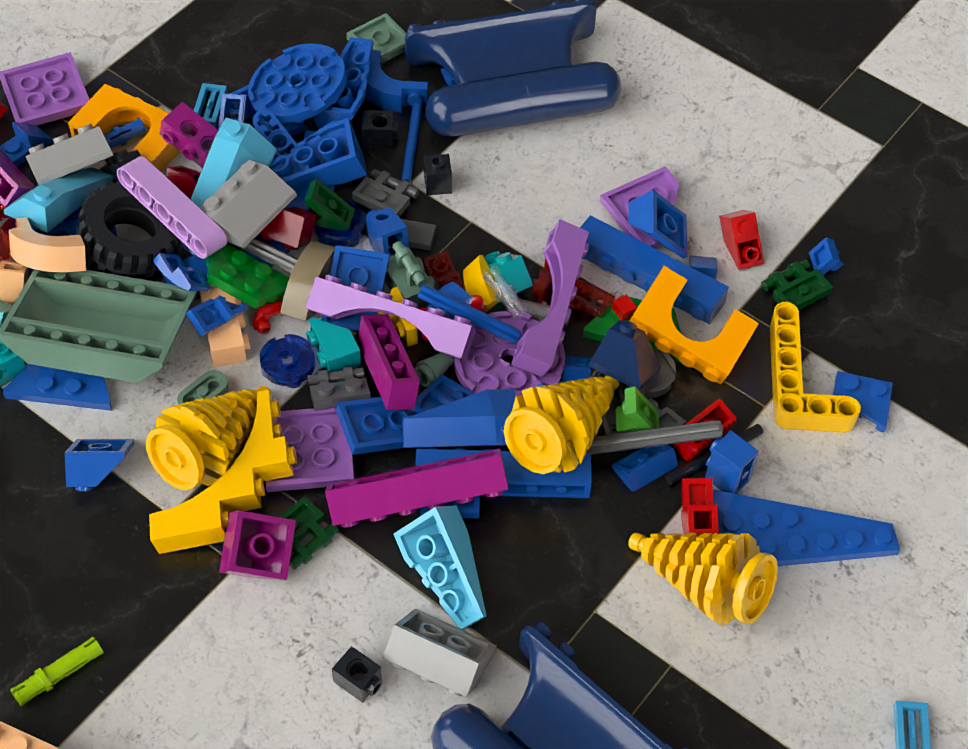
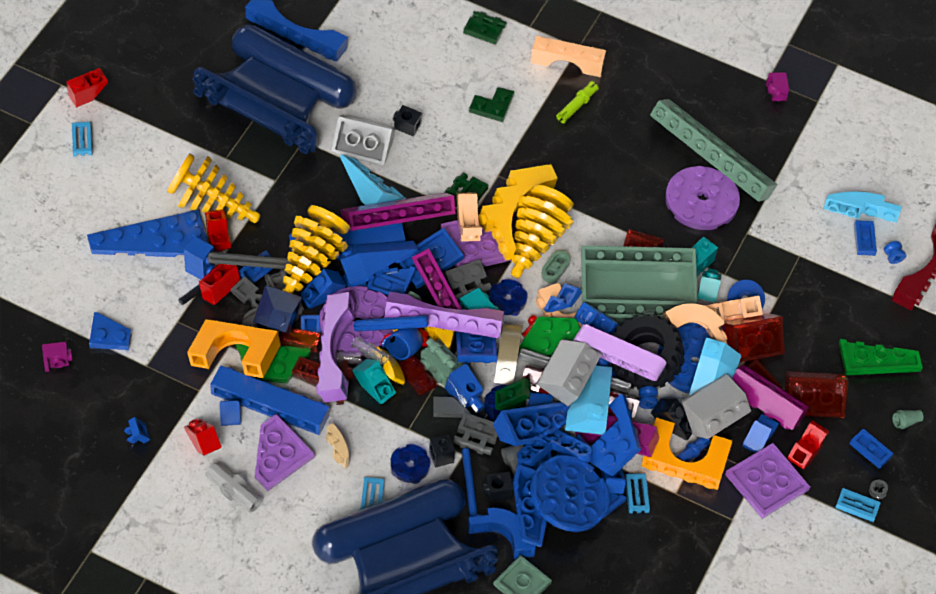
camera: 165 degrees right, 0 degrees up
blue slope [65,439,134,491] -> none
magenta slope [219,510,296,581] -> none
red piece [612,294,637,321] -> none
bright green slope [616,387,659,433] -> none
blue slope [628,190,688,259] -> none
dark green plate [761,260,833,310] -> none
yellow beam [770,302,861,433] -> none
none -> magenta brick [42,342,72,372]
none -> light grey piece [206,462,262,513]
none -> clear red slope [279,328,321,352]
none -> tan slope [326,423,349,468]
none -> dark azure tile [360,477,384,510]
none -> clear blue plate [390,444,431,484]
none -> light nougat arch [457,192,482,241]
none -> dark green plate [469,87,515,122]
none -> blue wing [566,393,641,477]
none -> clear red slope [623,229,664,248]

